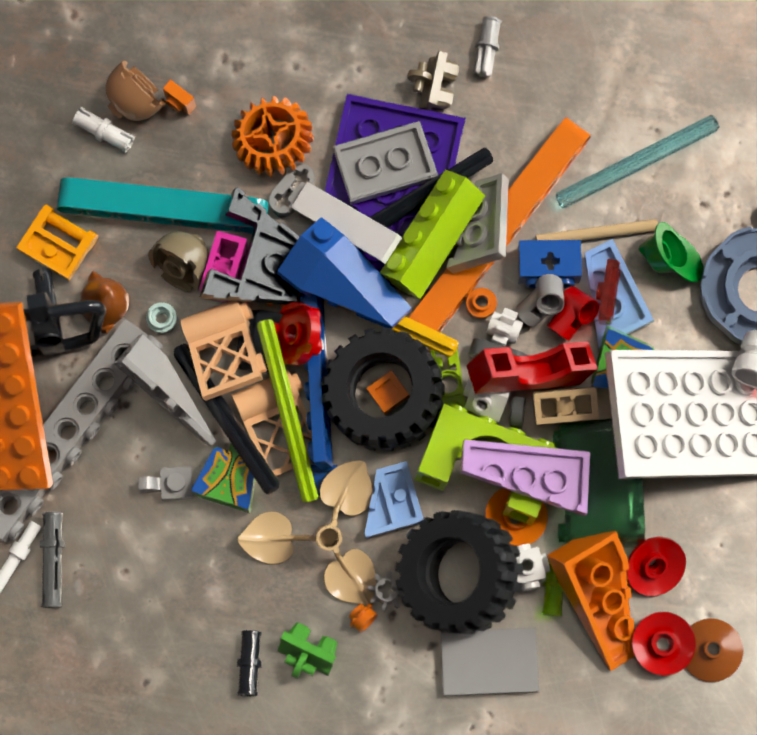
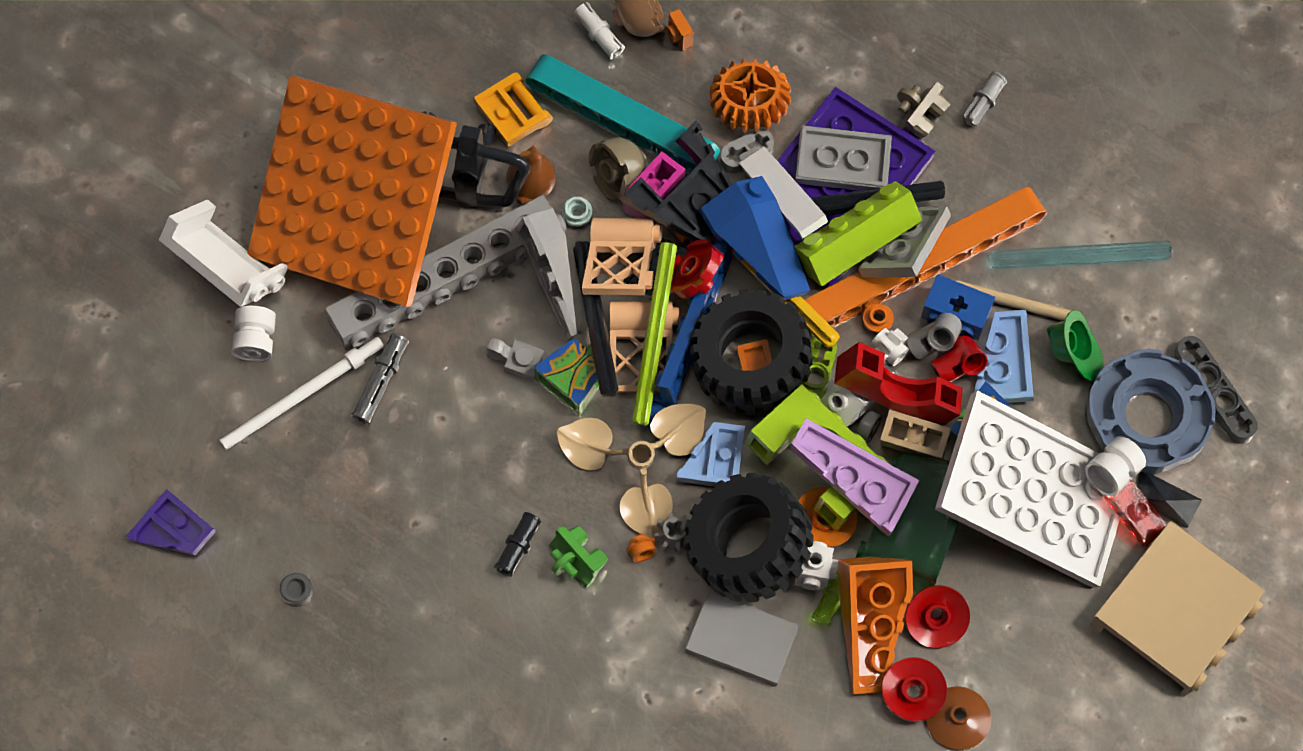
camera: 20 degrees right, 10 degrees down
clear red plate [596,259,621,326] -> none

